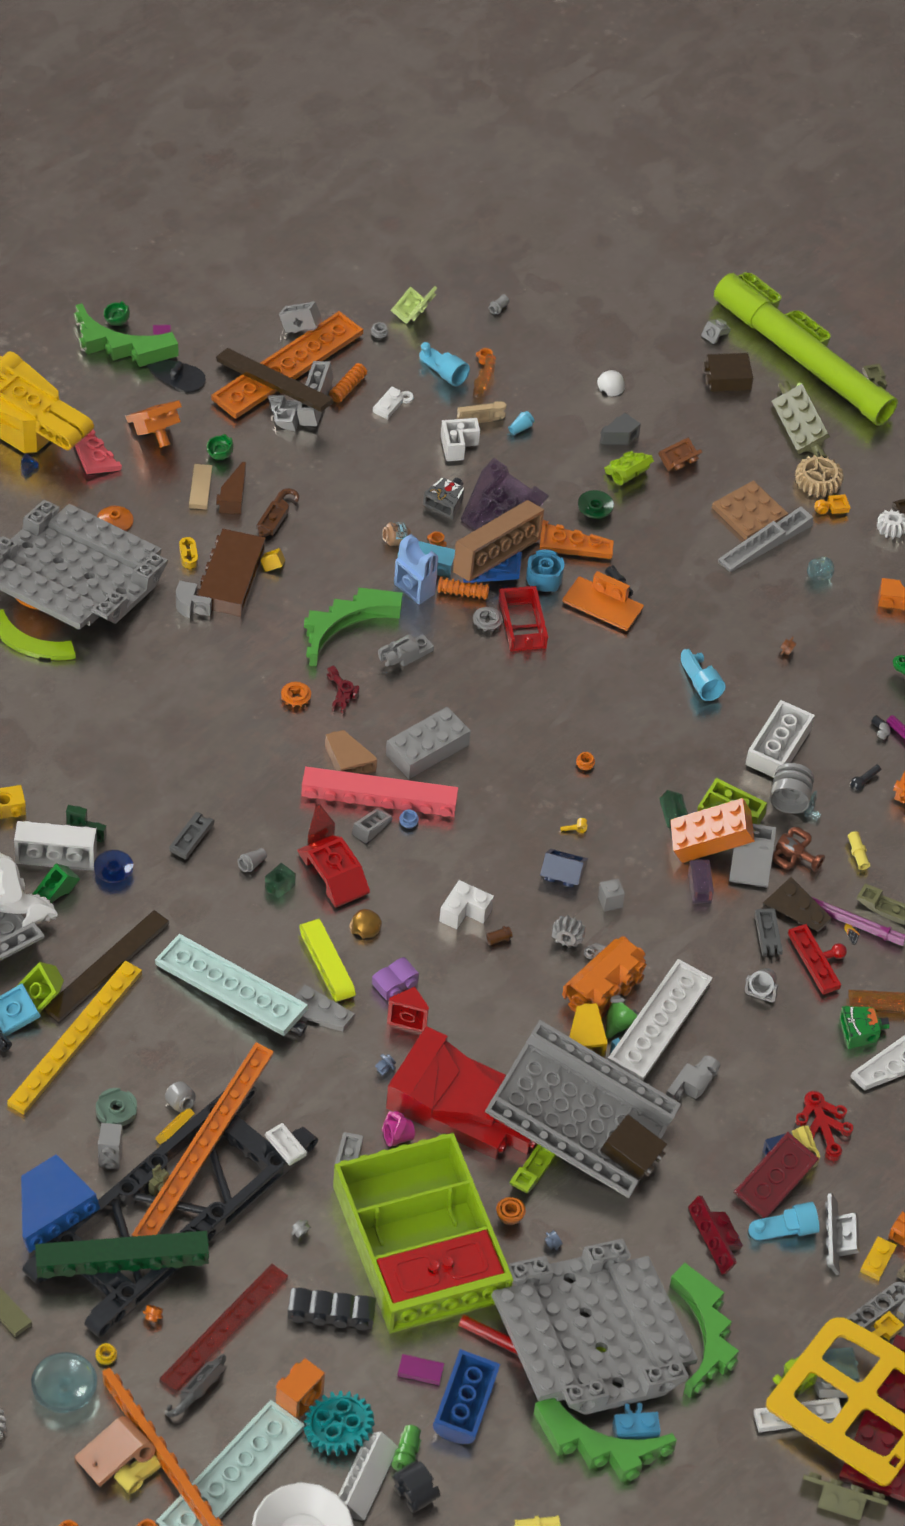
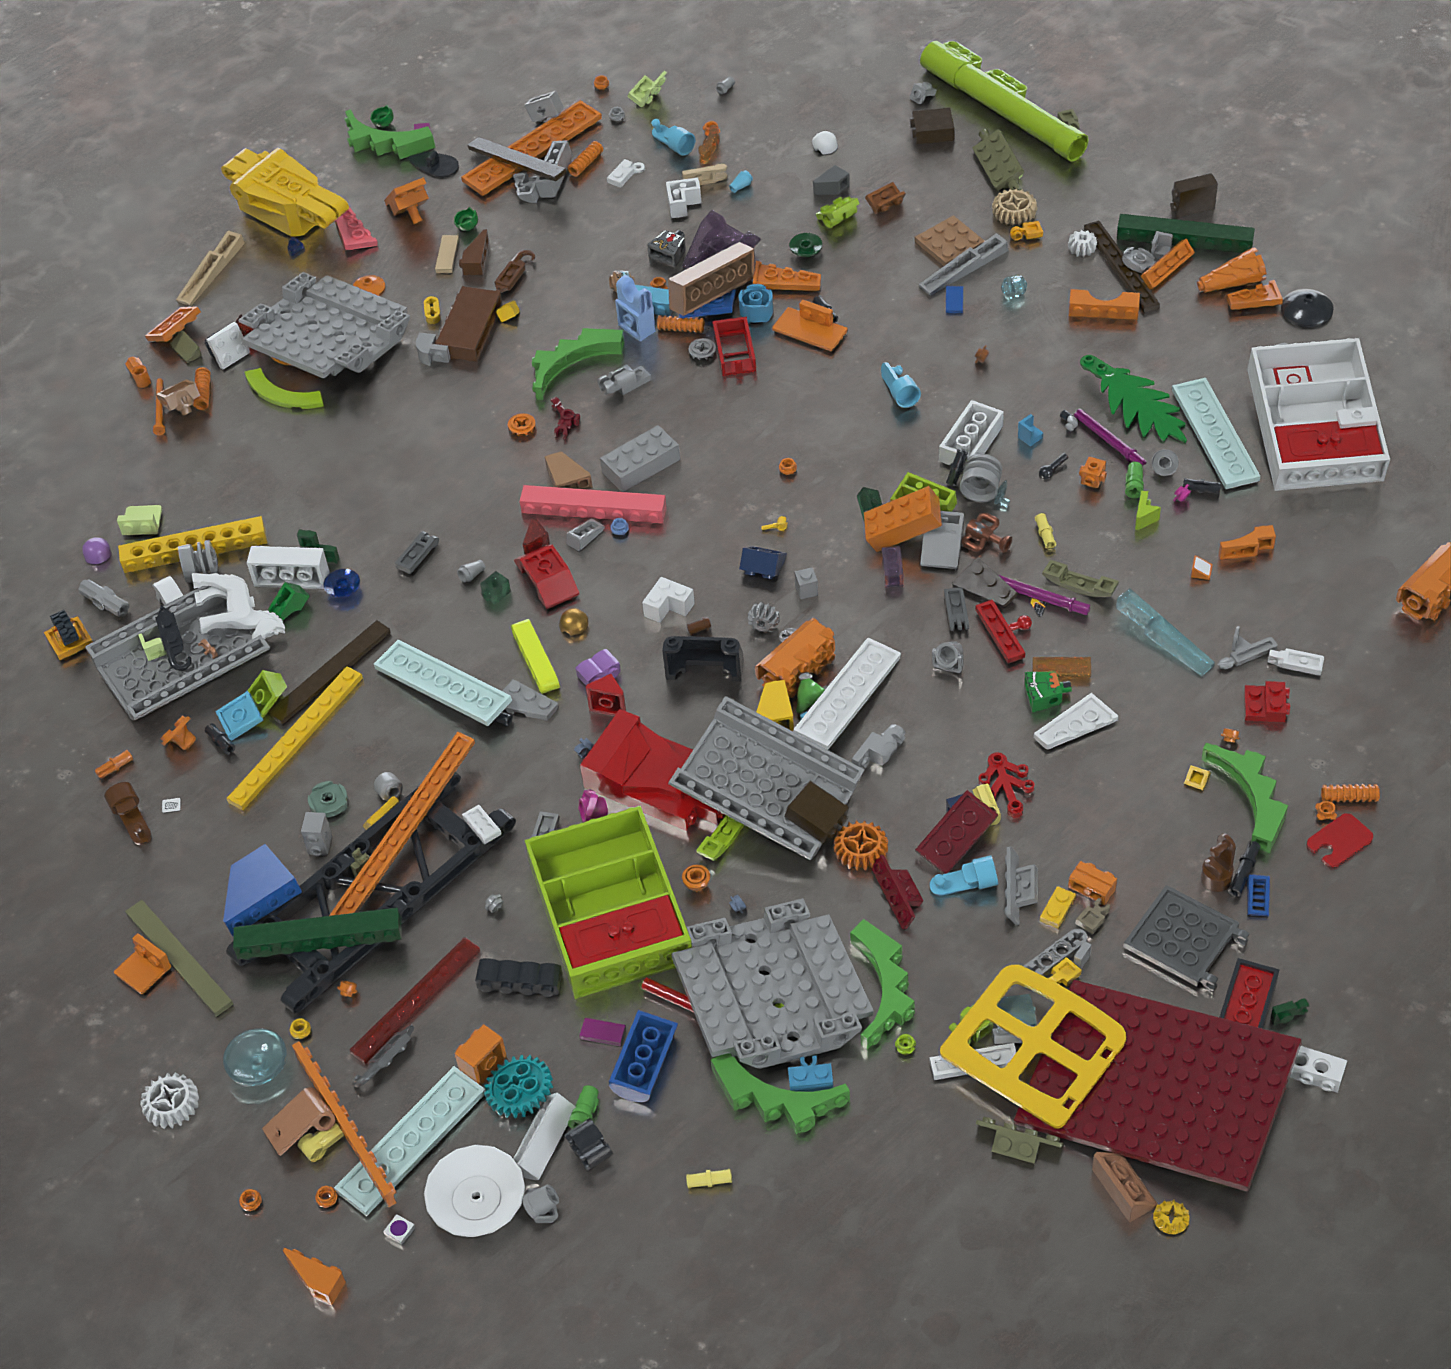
camera: 10 degrees right, 0 degrees up
none -> orange plate [594,75,609,90]
none -> black windscreen [662,636,744,682]
none -> orange gear [834,820,888,871]
none -> lime plate [895,1034,916,1054]
none -> blue slope [946,286,963,313]
none -> black pin [946,449,968,486]
none -> dark azure panel [1018,414,1043,447]

